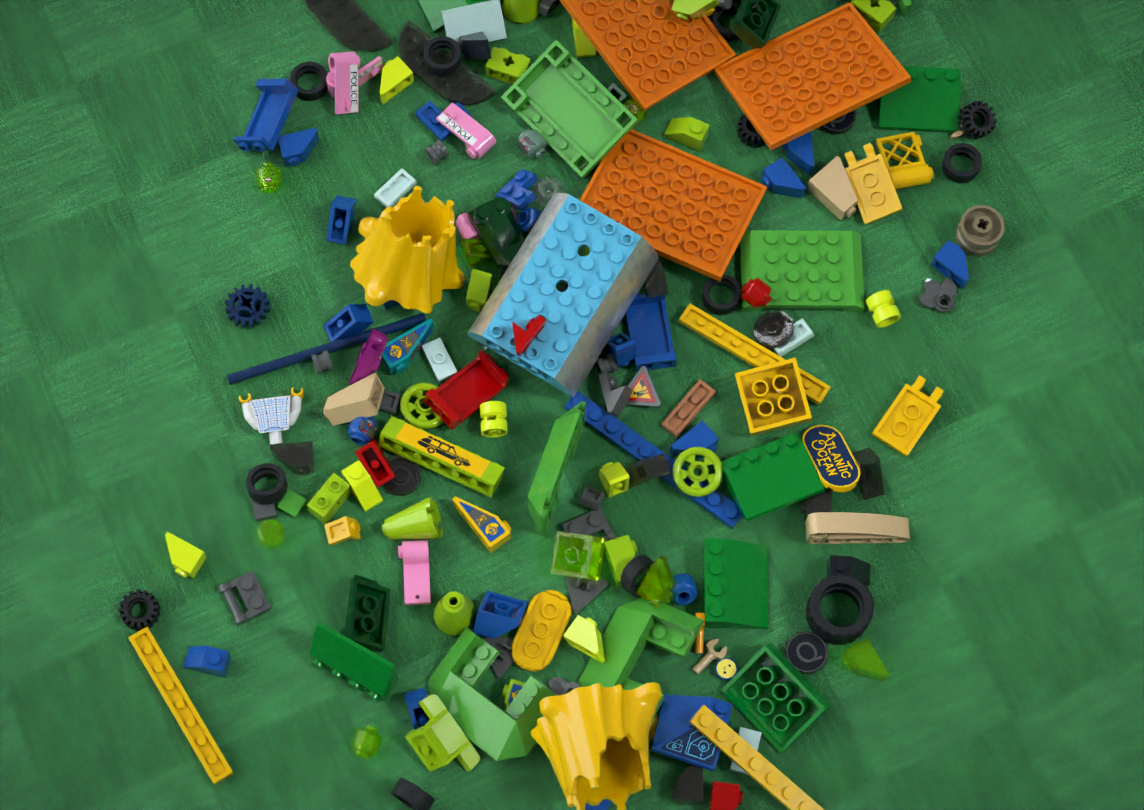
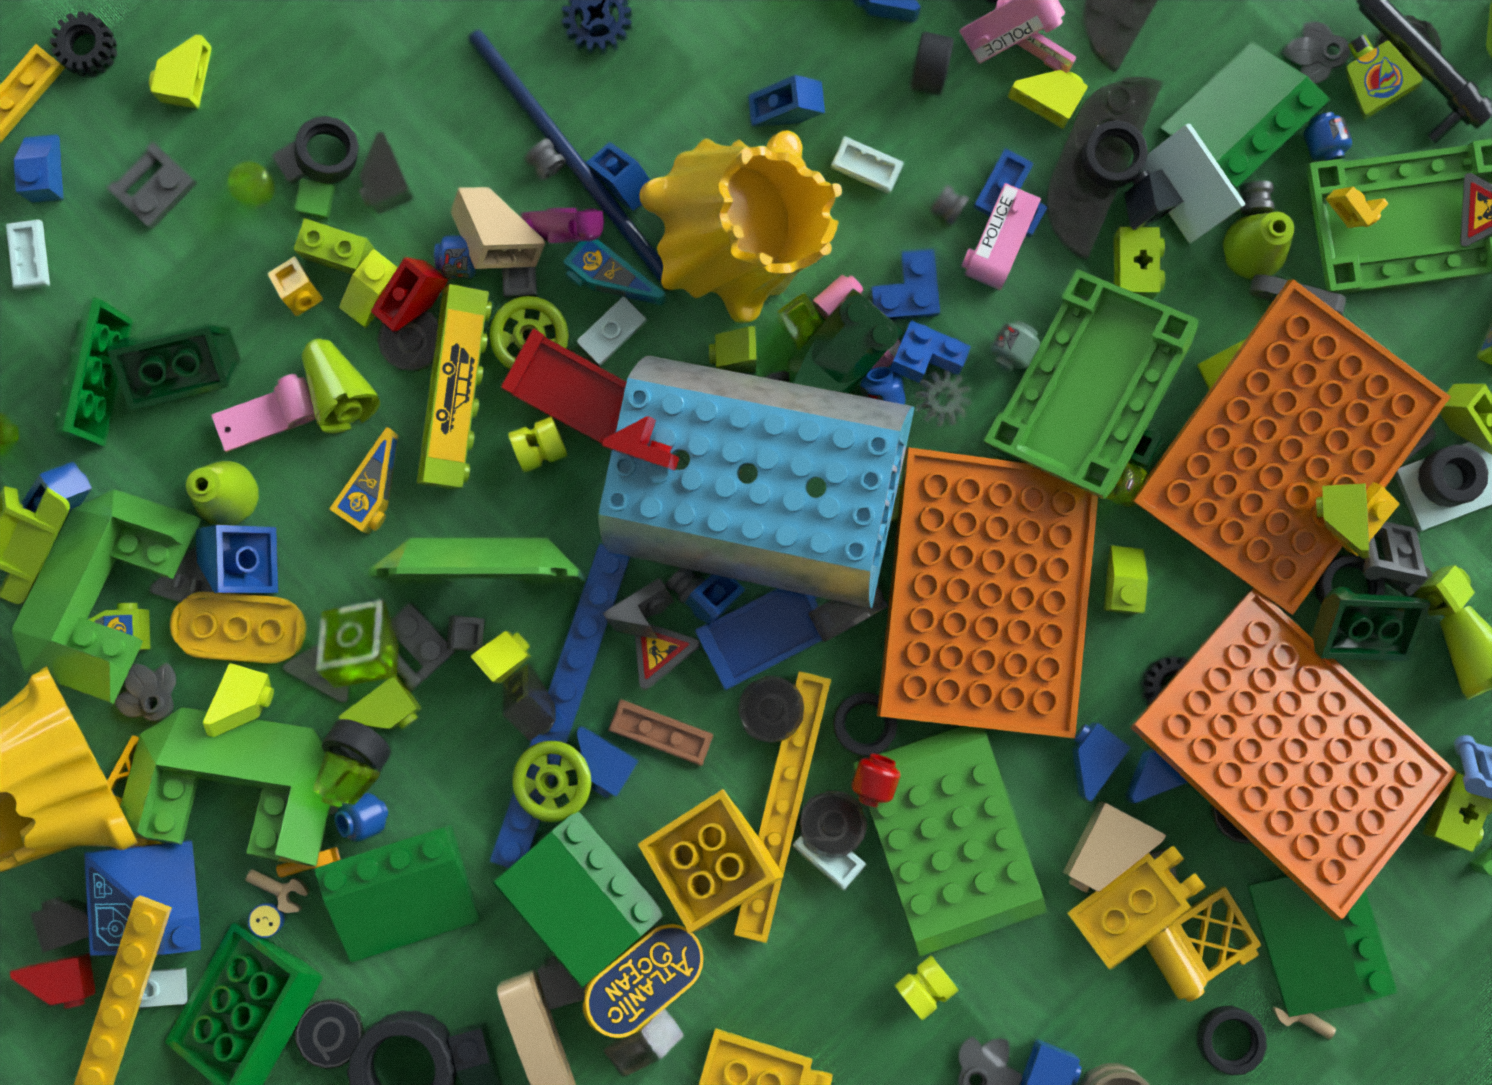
camera: 70 degrees right, 15 degrees up
white torso [238,387,304,444] -> none
black tyre [958,101,997,139] -> none
none -> light aqua plate [6,219,50,291]
none -> clear smoke tile [738,675,805,743]
none -> blue plate [871,249,940,320]
none -> black tyre [910,32,954,96]

